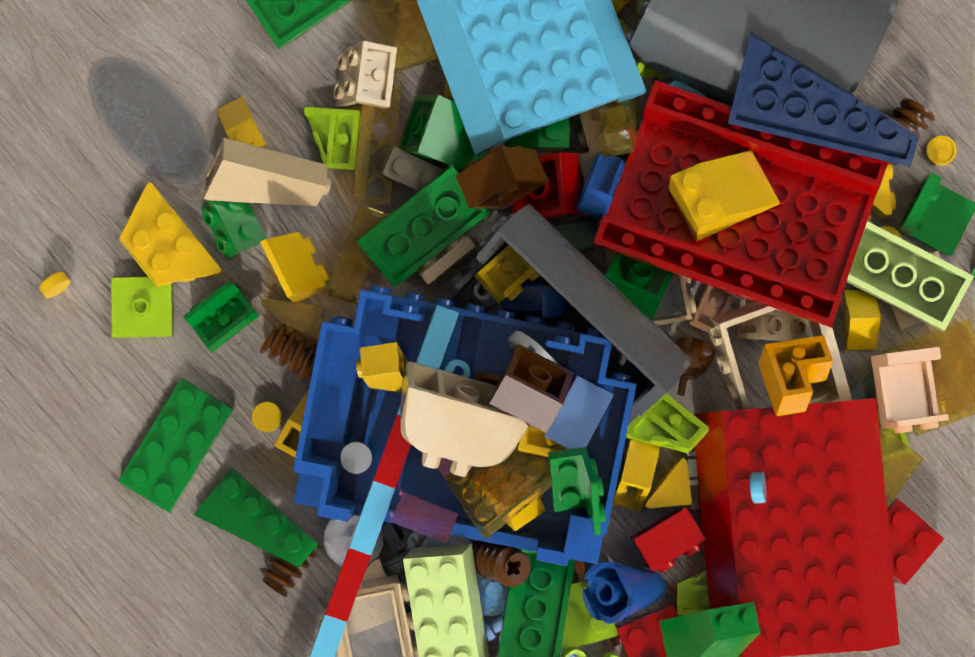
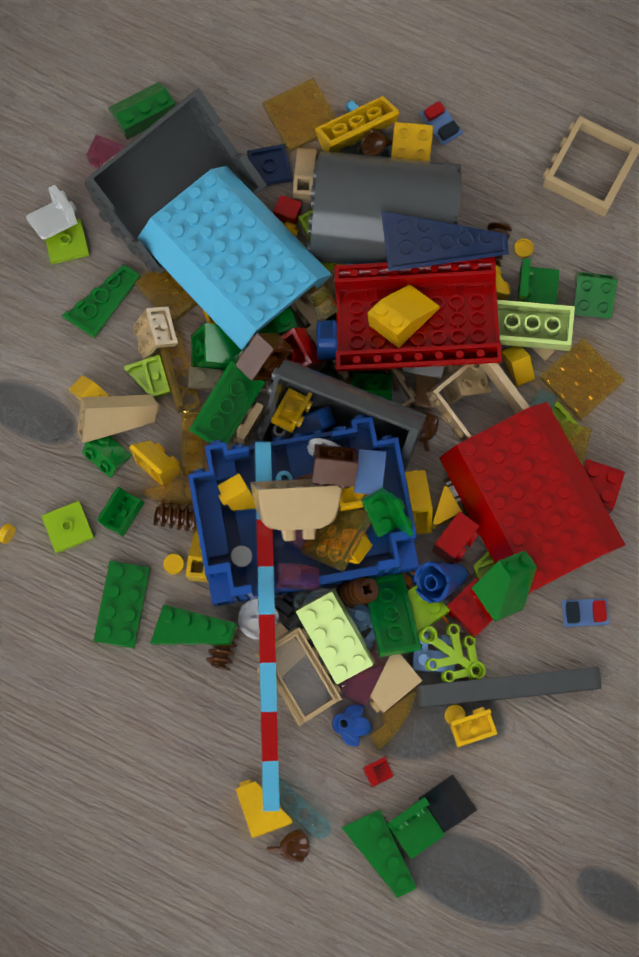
camera: 25 degrees left, 10 degrees down
yellow wing [119,182,222,287] -> none
lime wing [626,393,709,453] -> none
medium azure tile [750,471,767,503] -> none
light orange brick [758,335,833,416] -> none
light nougat panel [871,347,949,434] -> none

